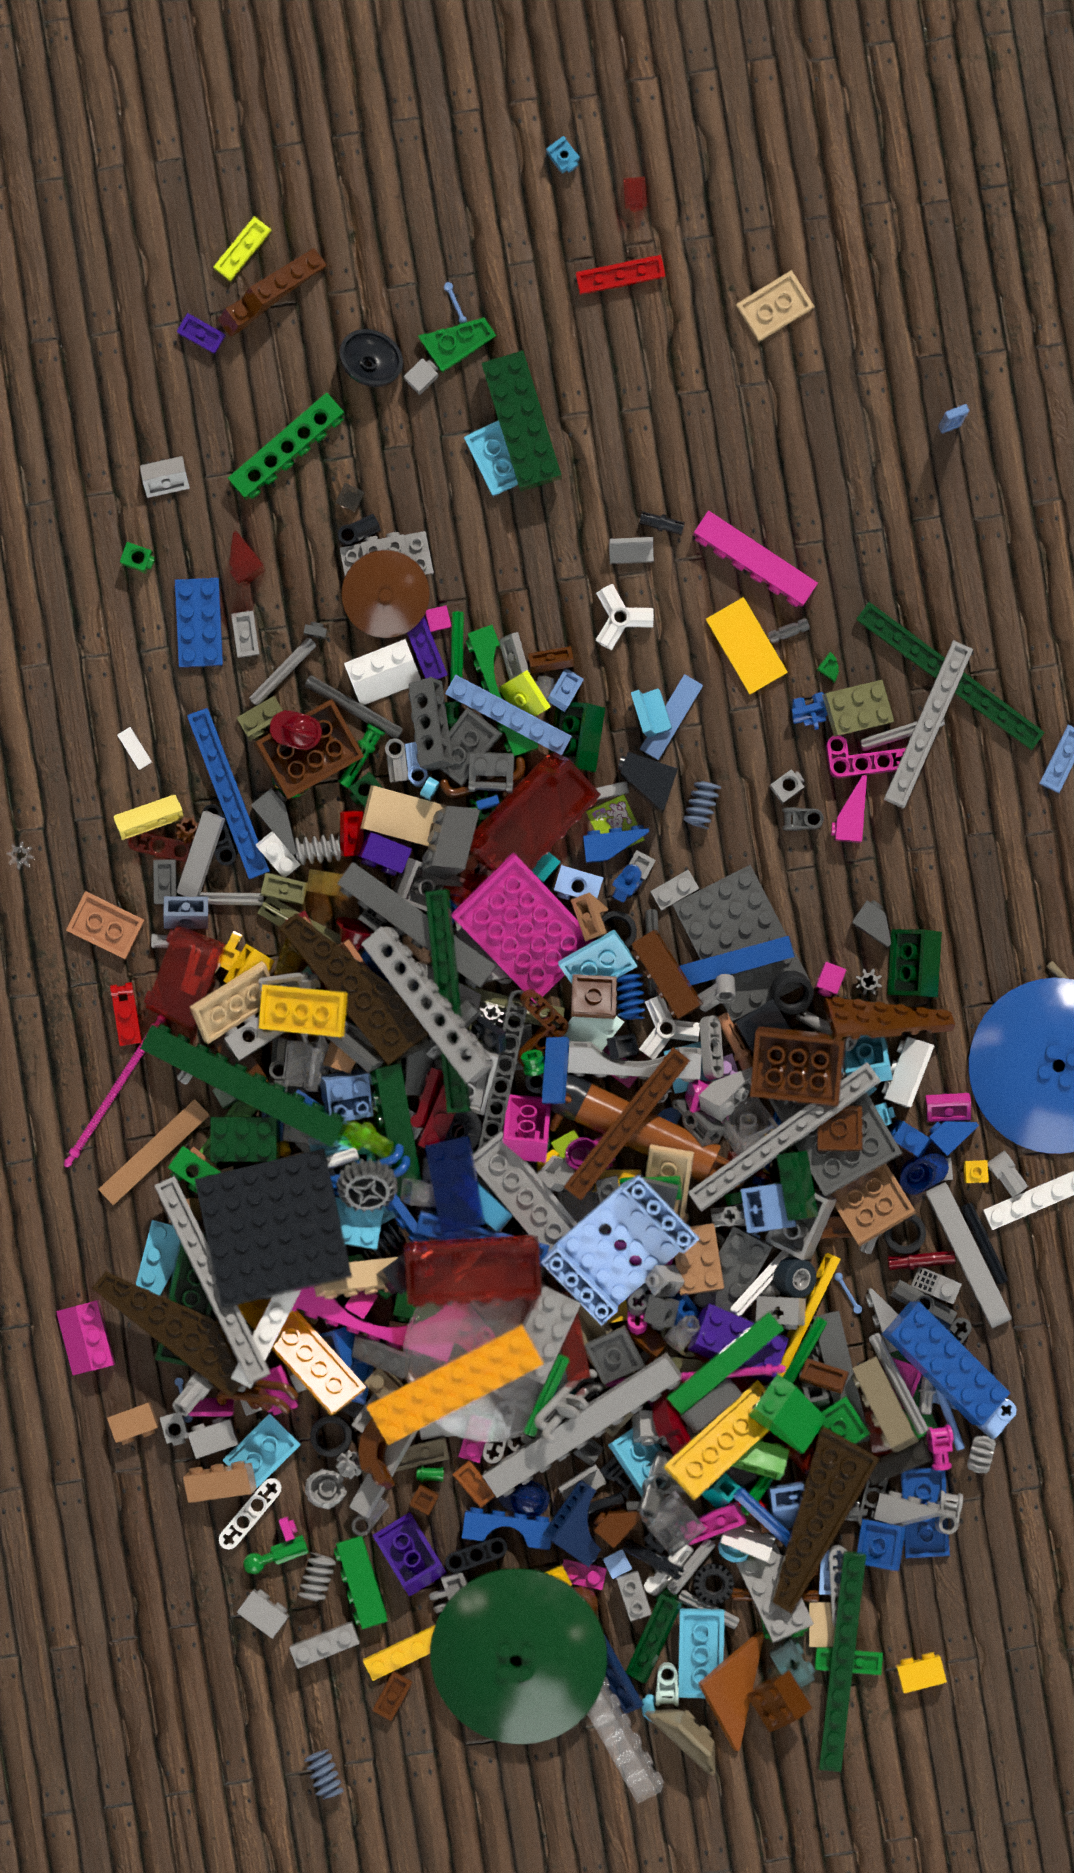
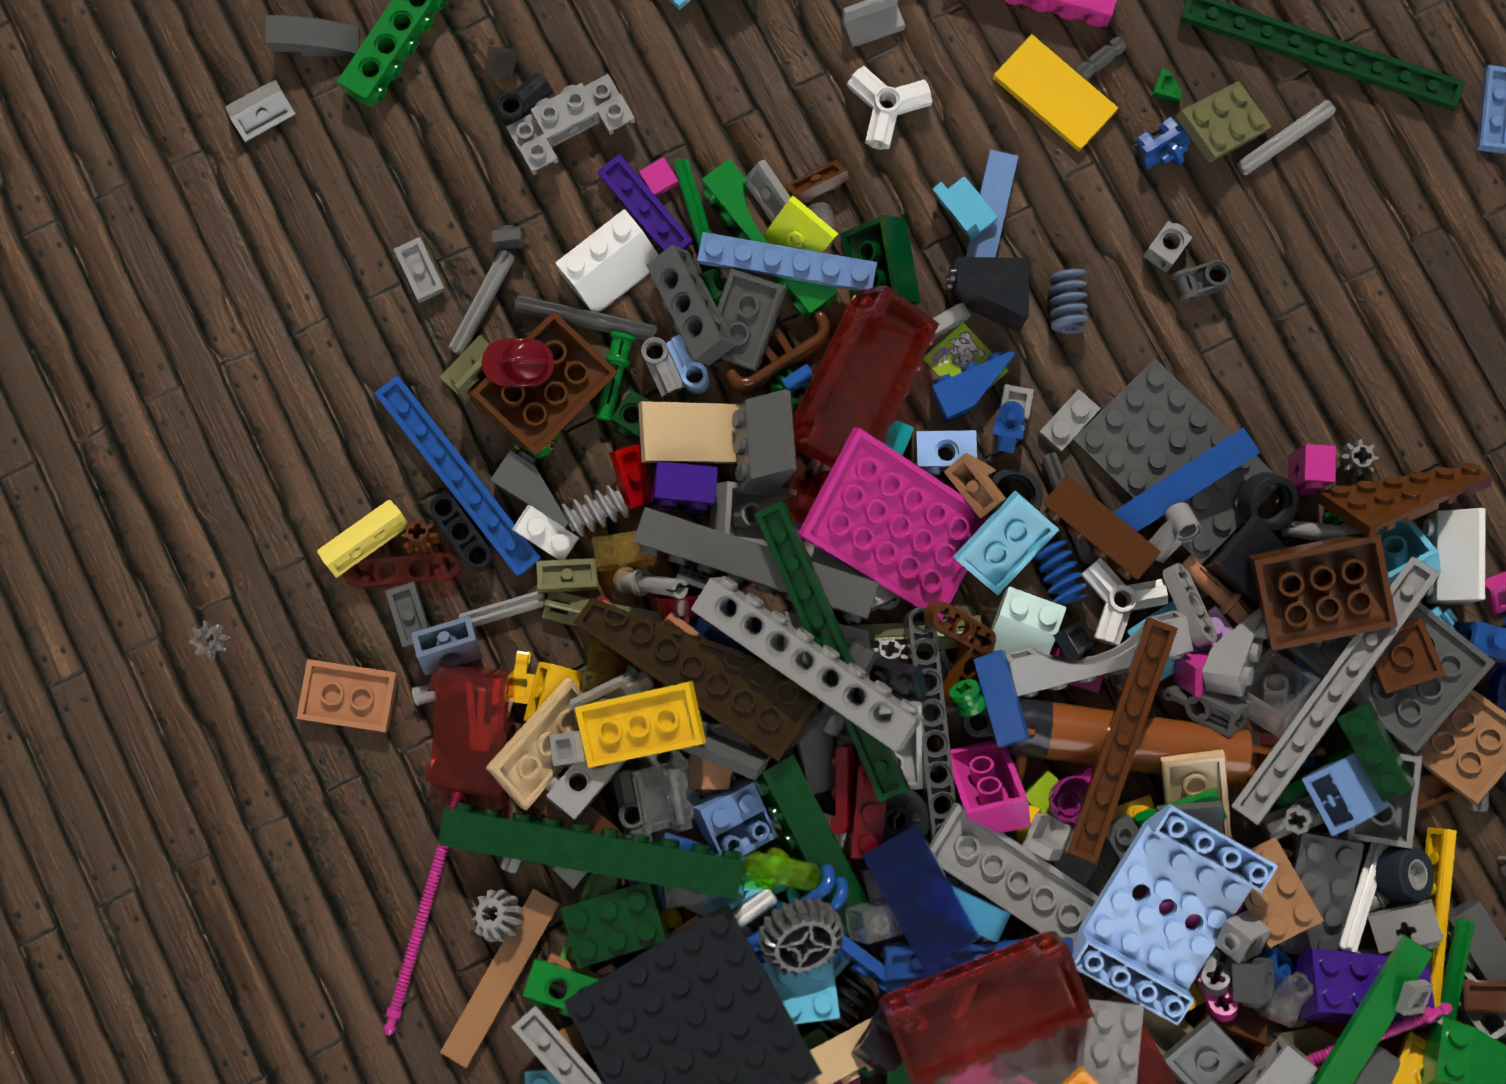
camera: 15 degrees left, 5 degrees down
red plate [110,982,142,1046] -> none
white sticker [117,727,152,770] -> none
green brick [120,542,155,573] -> none
blue plate [175,578,223,668] -> none
light grey tile [176,811,225,897] -> none
clear red slope [229,531,266,587] -> none
reddish brown dish [342,549,430,638] -> none
medium azure beam [420,777,440,801] -> none
dark grey plate [468,752,514,794] -> none
medium blue plate [547,668,584,712] -> none
tile [571,974,617,1019] -> none
blue tile [658,1107,682,1125] -> none
dark pink beam [826,736,906,778] -> none
dark pink slope [831,775,867,843] -> none
medium blue hinge [834,1273,862,1314] -> none
dark grey slope [851,900,891,948] -> none
light grey tile [884,640,973,809] -> none
dark green slope [887,929,942,998] -> none
none -> dark grey slope [265,15,360,56]
none -> light grey gear [470,889,524,942]
none -> light grey plate [549,731,585,766]
none -> light grey pin [613,566,688,599]
none -> light grey tile [1395,979,1433,1016]

